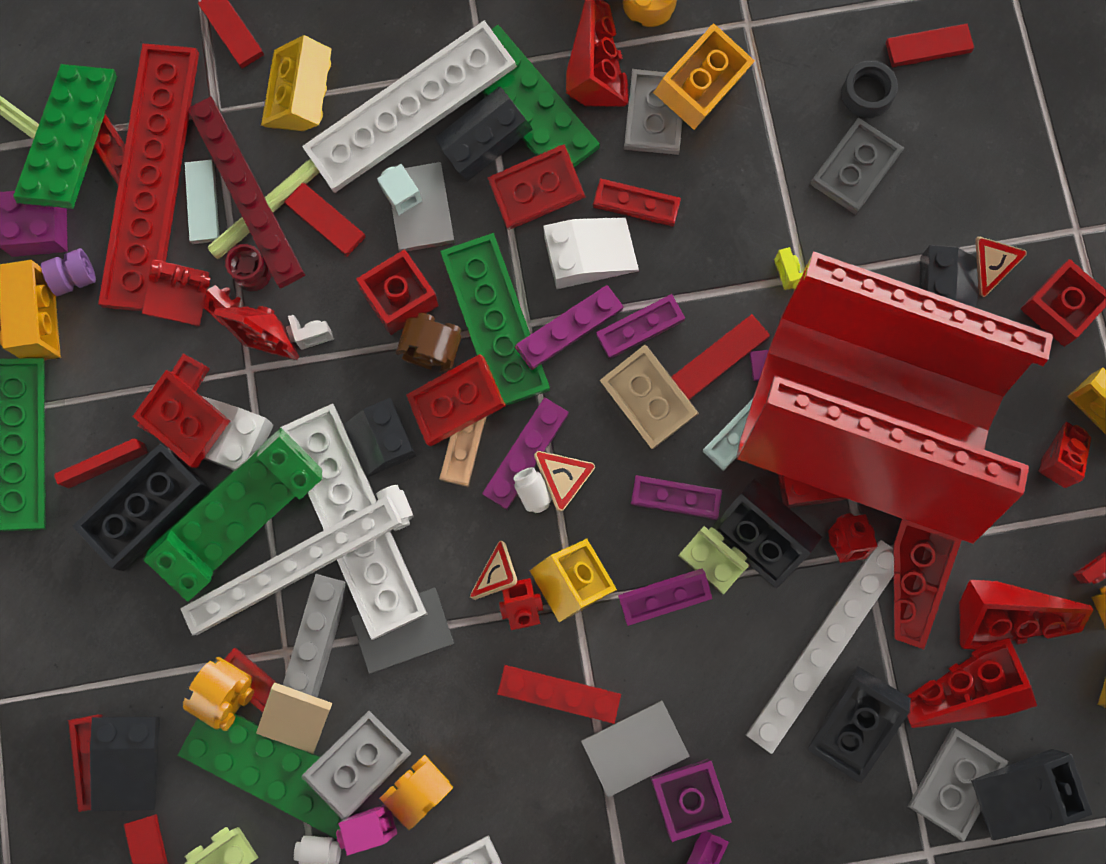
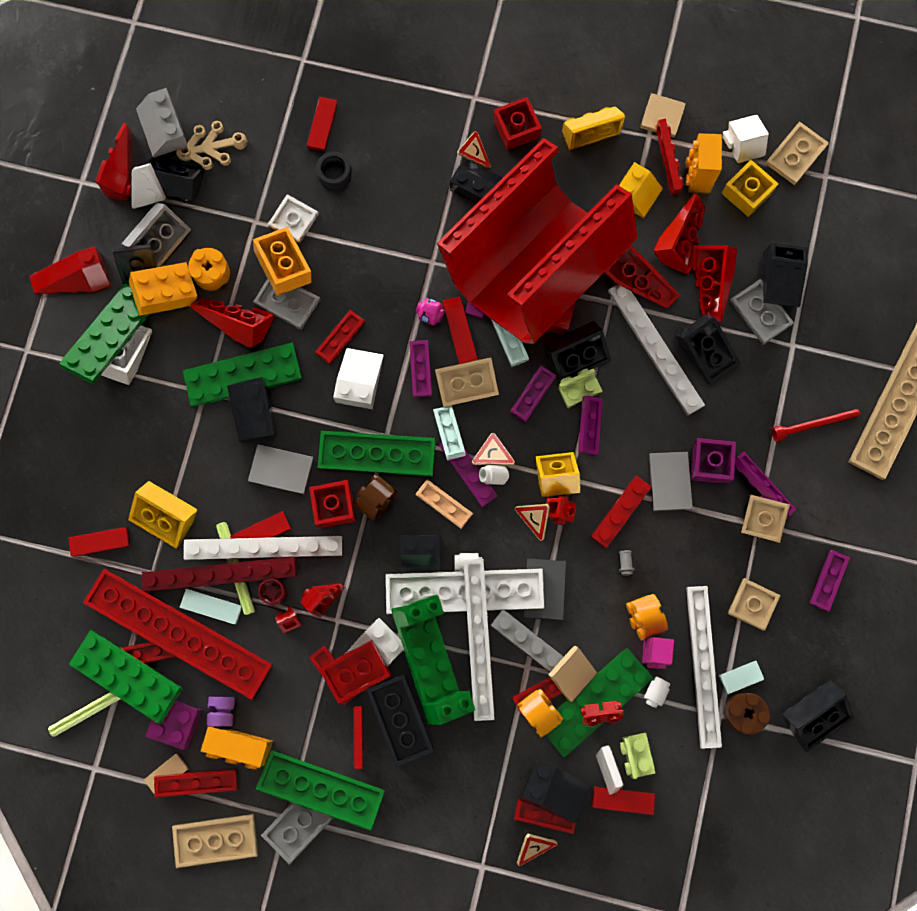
camera: 70 degrees left, 0 degrees up
red hinge [142,259,210,326] -> none
white bracket [286,315,334,350] -> none
light grey tile [301,711,411,820] -> none
white plate [302,20,516,193] -> none
light aqua brick [377,164,422,215] -> none
red plate [406,354,506,446] -> none
red tile [487,144,586,230] -> none
magenta plate [515,285,624,370] -> none
neon yellow bracket [774,247,803,290] -> none
dark grey tile [810,117,904,215] -> none
red brick [828,513,878,563] -> none
red slope [1039,421,1092,488] -> none
none -> white plate [184,536,342,560]
none -> white tile [268,195,319,244]
none -> dark pink head [416,298,445,326]
none -> light aqua tile [433,405,466,460]
none -> piece [517,834,557,866]
none -> red hinge [581,701,624,726]
none -> white tile [596,746,623,795]
none -> yellow slope [619,162,663,219]
none -> light grey pin [619,550,635,576]

